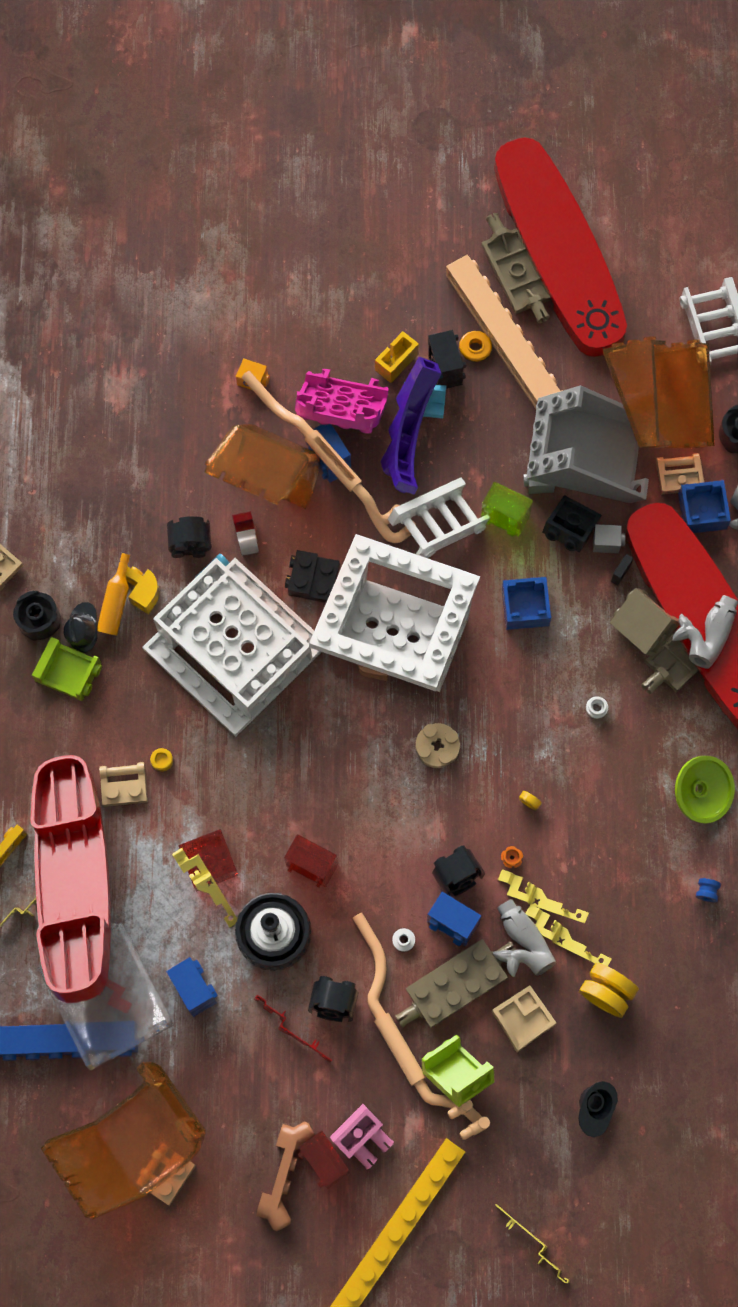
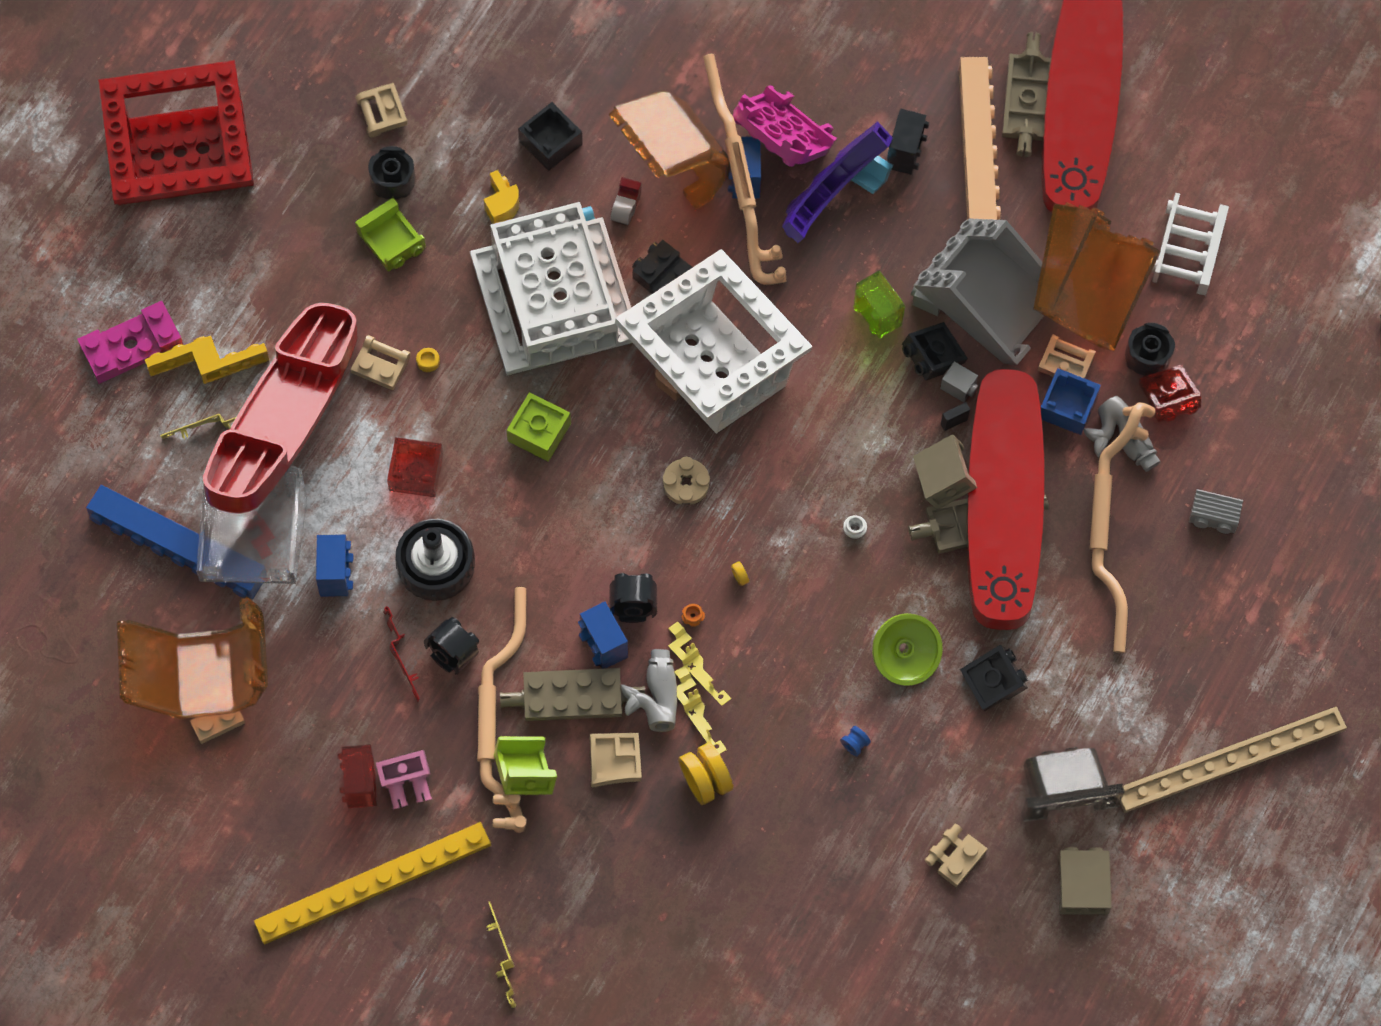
camera: 25 degrees right, 5 degrees down
black piece [63,602,98,653] -> none
light orange piece [97,553,130,636] -> none
black brick [167,516,212,558] -> none
light yellow piece [172,848,237,928] -> none
light orange brick [236,358,270,390] -> none
nougat plate [256,1121,315,1231] -> none
clear red container [284,834,338,888] -> none
yellow piece [375,331,419,383] -> none
white fence [388,478,490,558] -> none
white plate [392,928,415,952] -> none
light orange piece [459,331,492,361] -> none
blue container [502,577,551,630] -> none
black piece [578,1081,618,1137] -> none
light grey piece [672,595,738,668] -> none
none -> lime container [506,392,571,462]
none -> black container [518,102,583,171]

